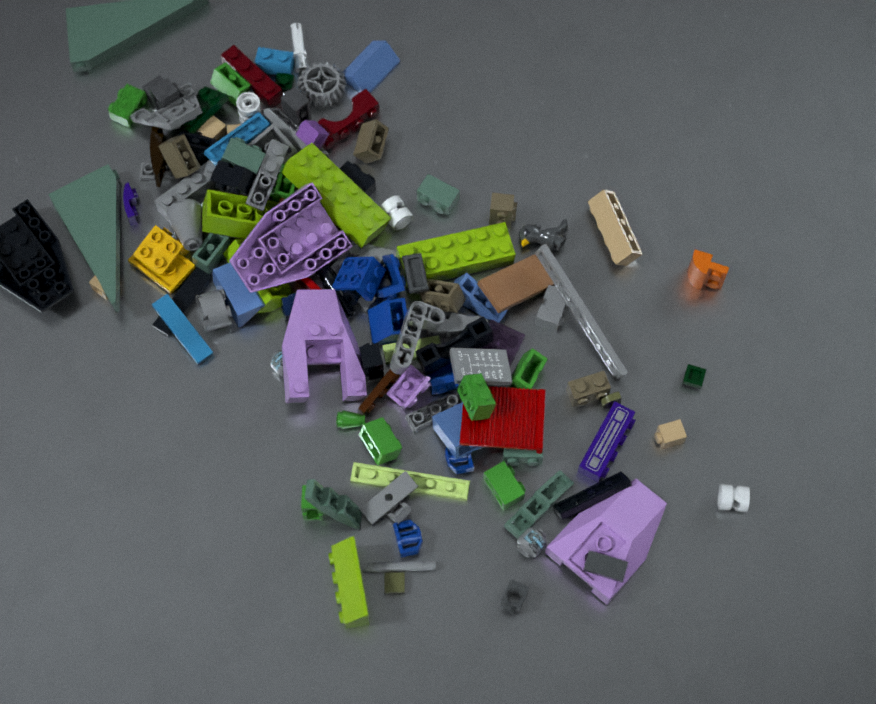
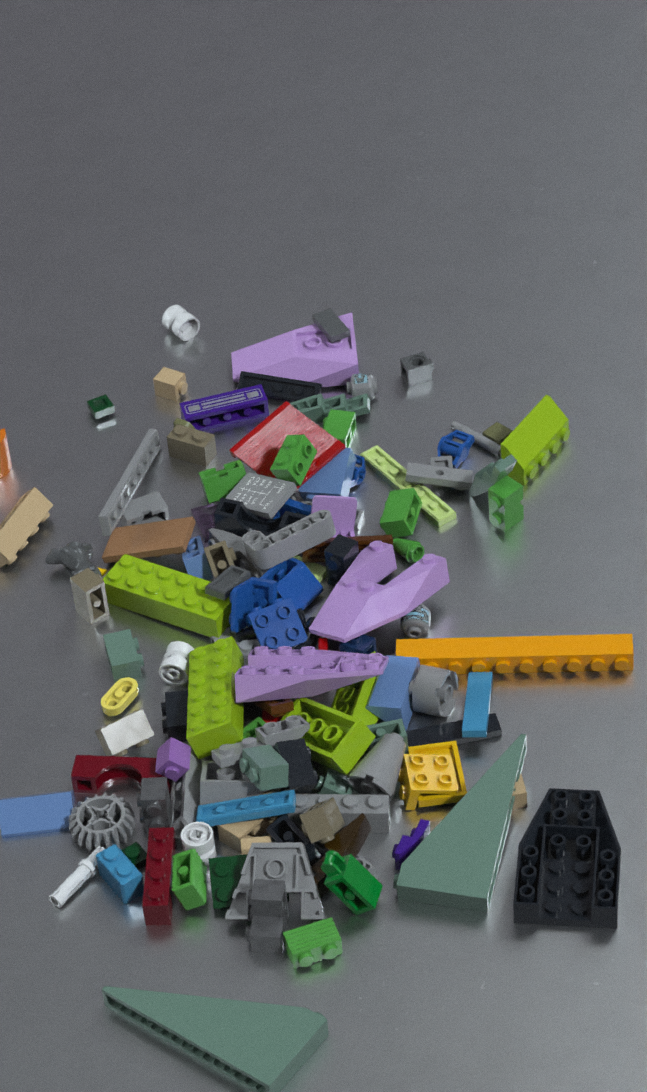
camera: 130 degrees left, 25 degrees down
none -> light yellow plate [101,677,139,716]
none -> green brick [321,850,383,915]
none -> light orange brick [396,634,634,674]

